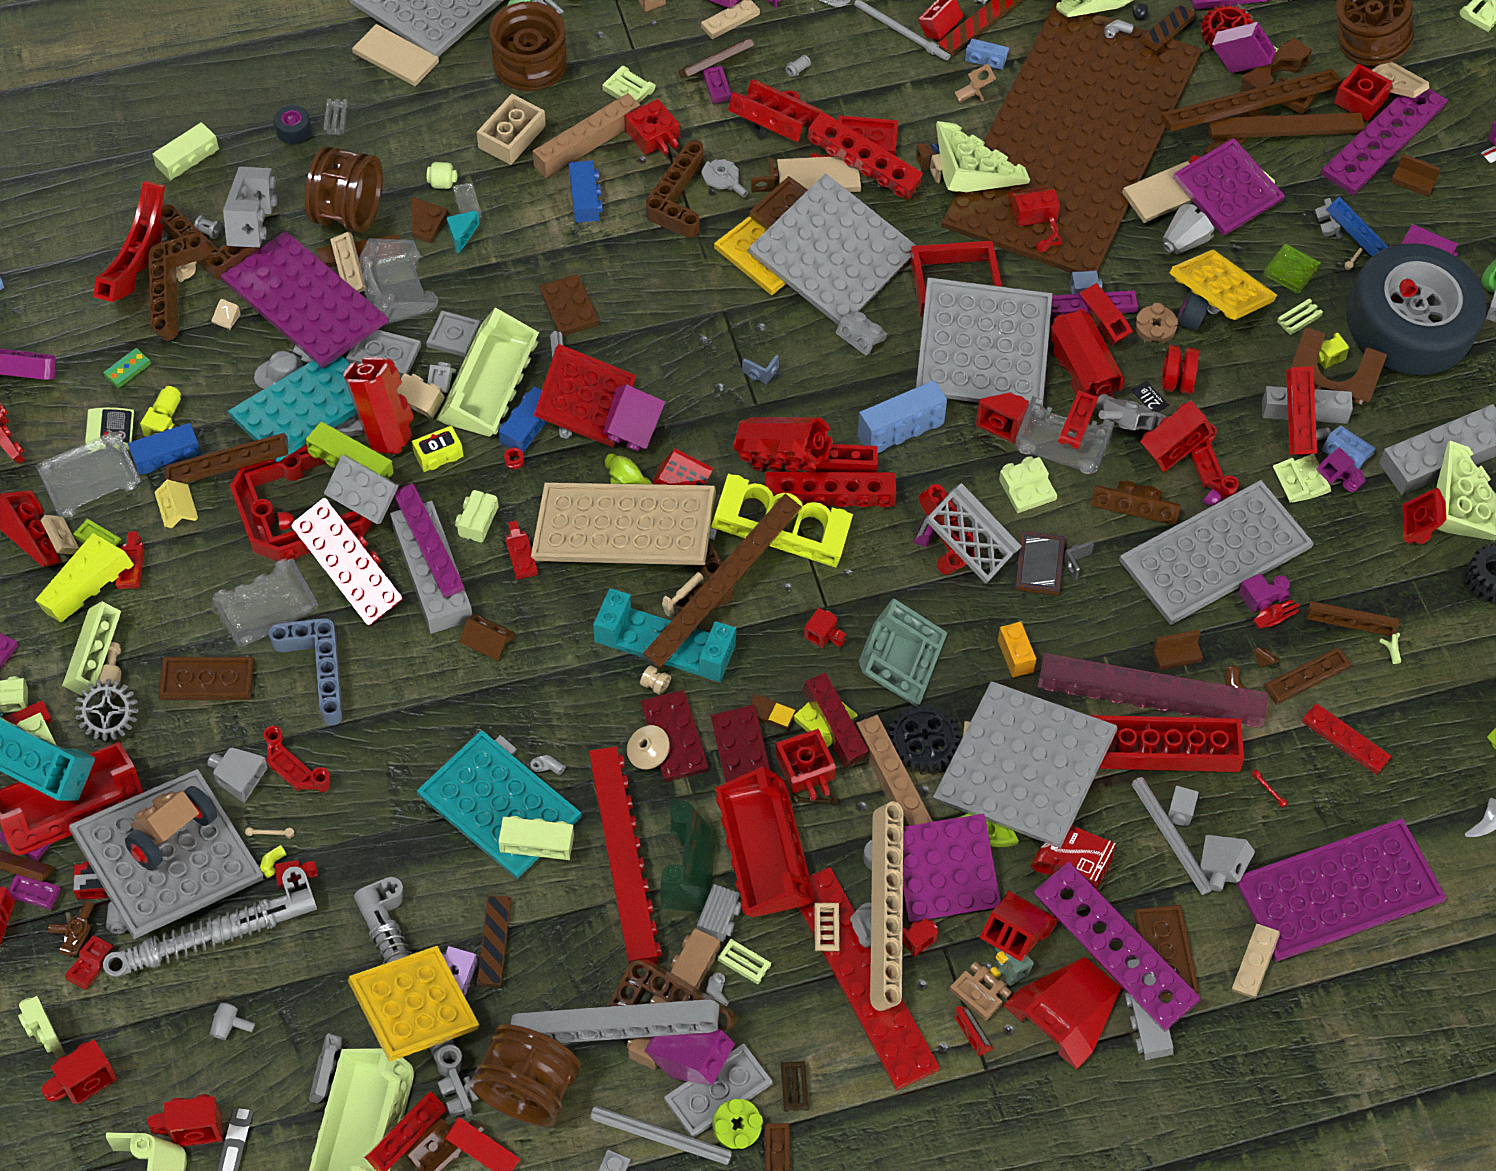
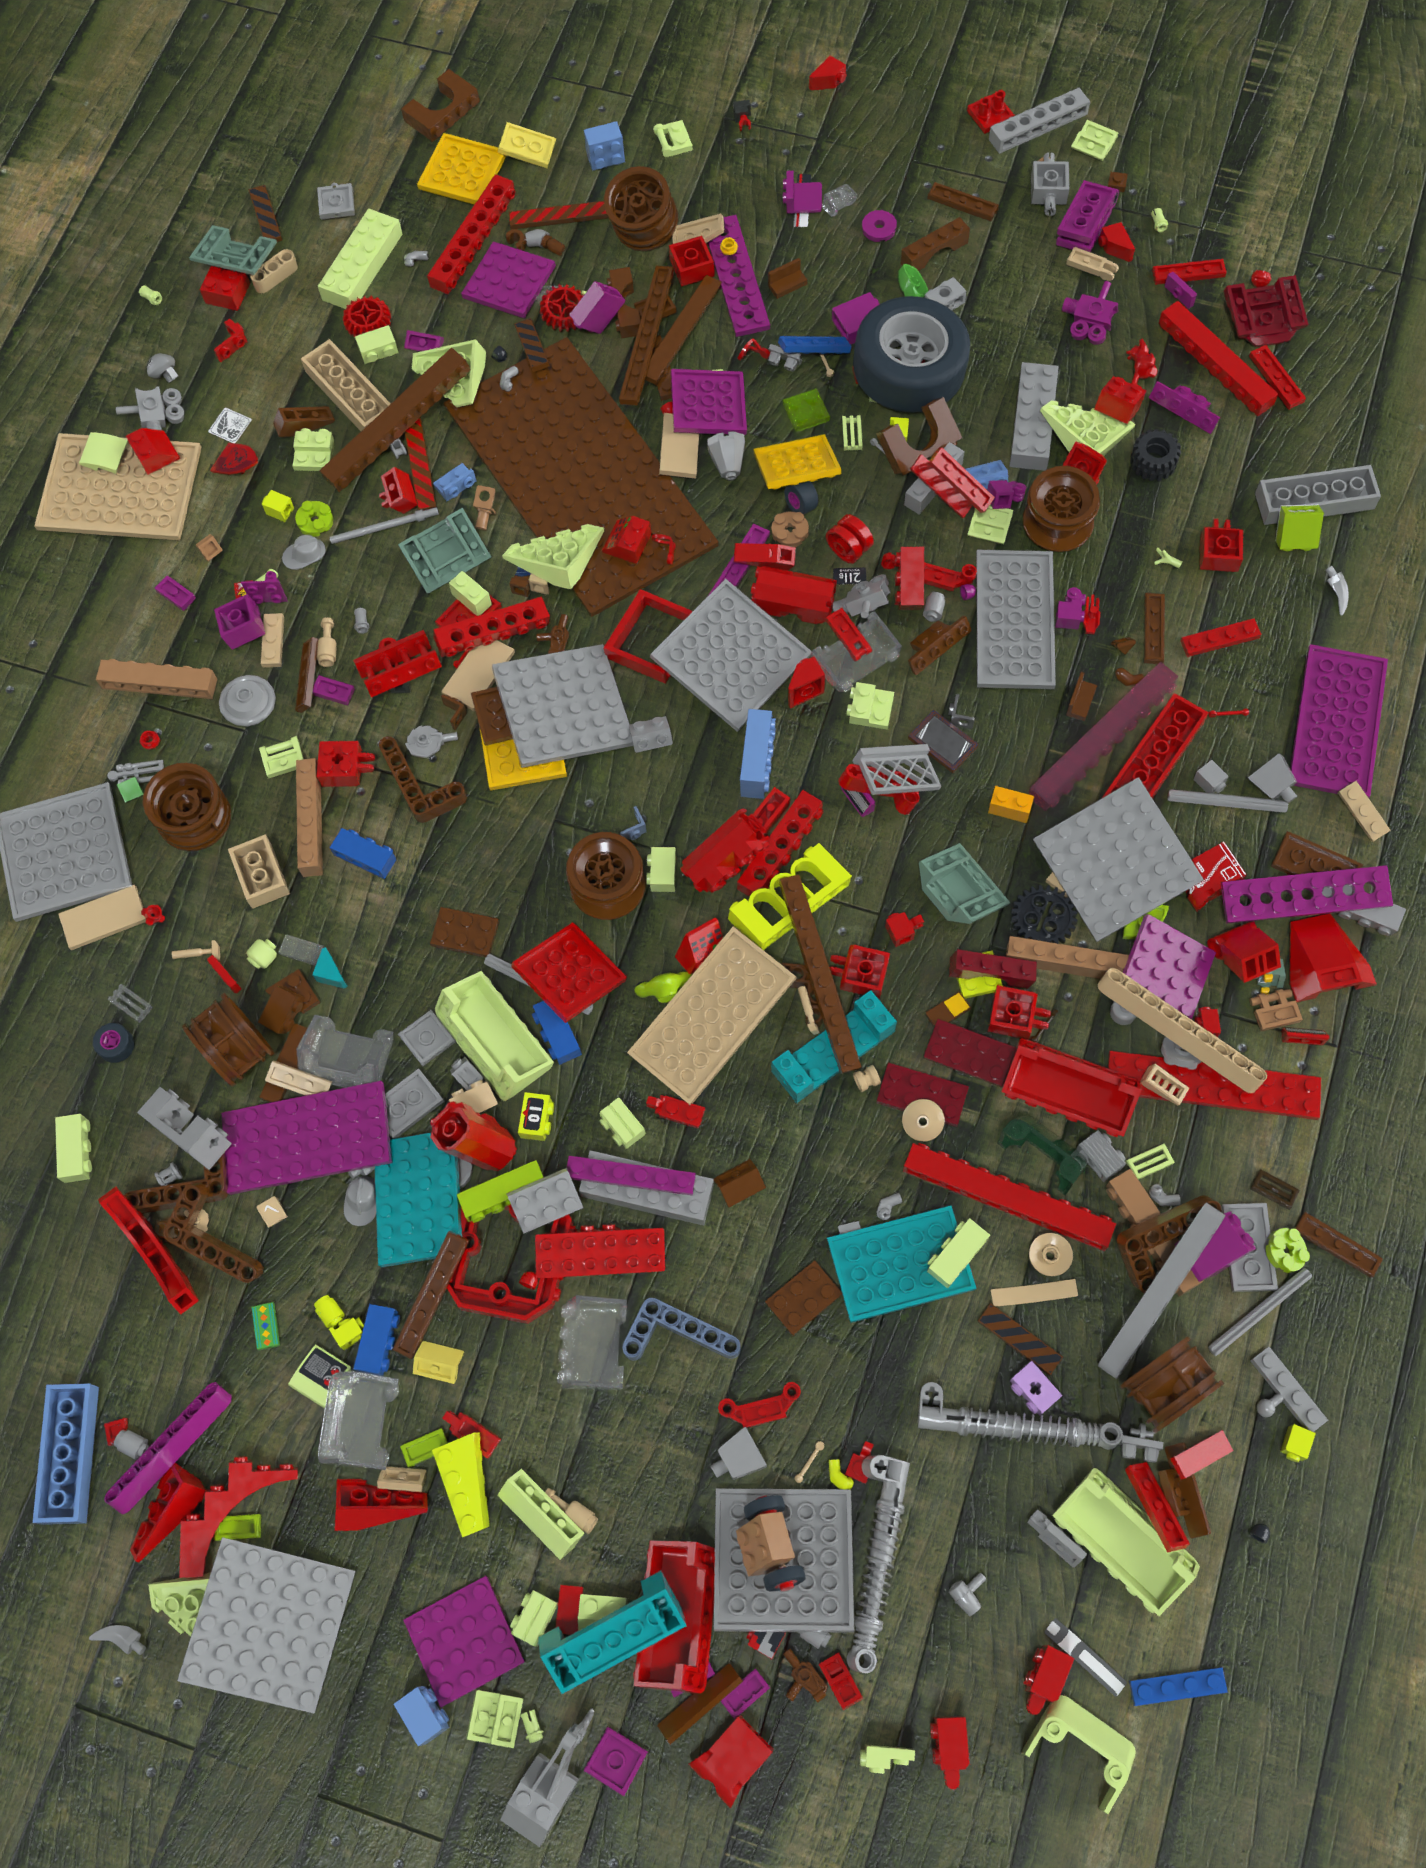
camera: 50 degrees left, 10 degrees up
light grey gear [75,679,139,741] -> none
reddish brown tile [158,657,254,700] -> none
yellow plate [348,946,479,1062] -> none
red bush [504,447,524,469] -> none
magenta slope [603,384,665,452] -> none
sand blue brick [1070,271,1102,294] -> none
reddish brown tile [1306,601,1399,636] -> none
red hinge [1399,278,1418,297] -> none
none -> red plate [141,905,165,926]
none -> tan piece [172,940,220,960]
none -> red tile [207,955,242,994]
none -> light grey piece [219,675,276,727]
none -> reddish brown brick [258,986,304,1034]
none -> tan piece [317,617,336,667]
none -> sand green slope [398,508,491,594]
none -> yellowish green brick [449,571,492,616]
none -> reddish brown piece [536,614,569,654]
none -> reddish brown wheel [566,832,646,920]
none -> yellowish green brick [646,847,676,892]
none -> yellow plate [720,237,738,255]
none -> red piece [737,338,770,361]
none -> reddish brown plate [765,1260,842,1336]
none -> red hinge [829,945,890,999]
none -> light grey brick [923,592,945,622]
none -> tan sticker [991,1279,1078,1306]
none -> reddish brown wheel [1023,466,1100,552]
none -> tan dish [1029,1233,1073,1276]
none -> red hinge [1200,519,1243,572]

